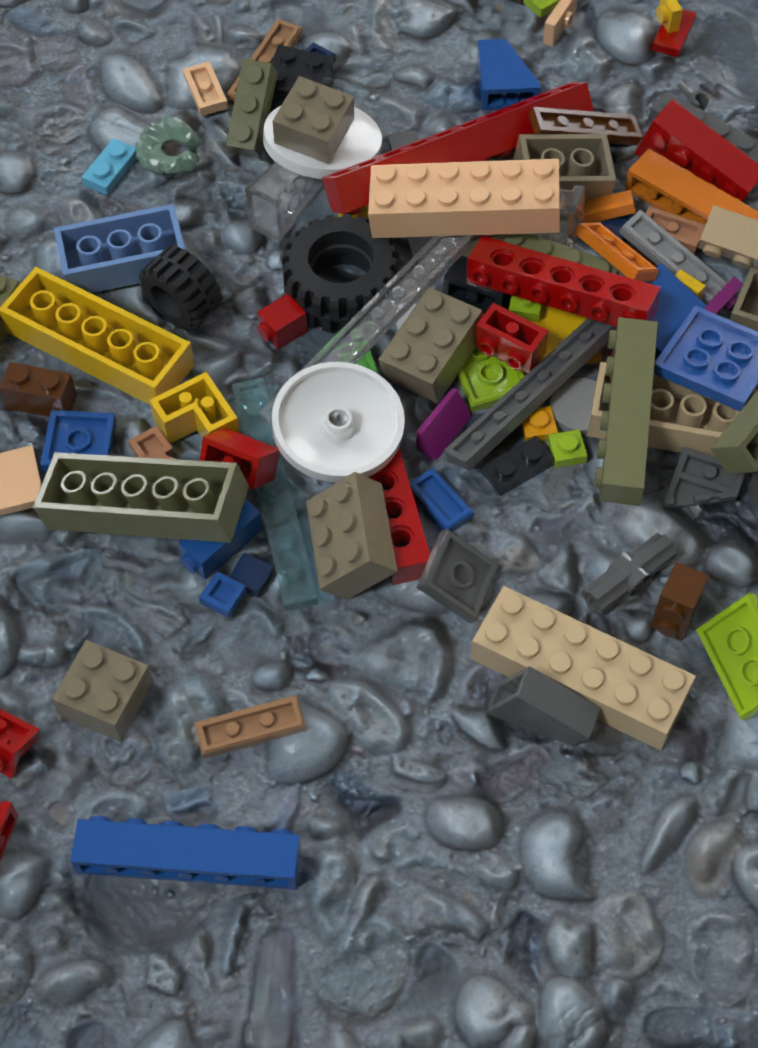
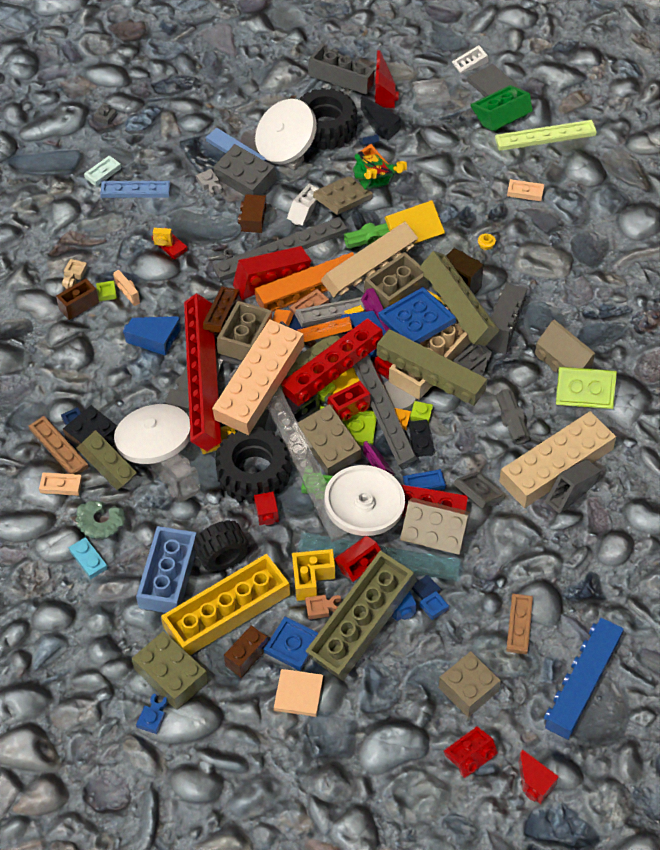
camera: 65 degrees left, 5 degrees down
dark tan brick [272,76,354,164] -> none
reddish brown brick [651,562,709,640] -> none

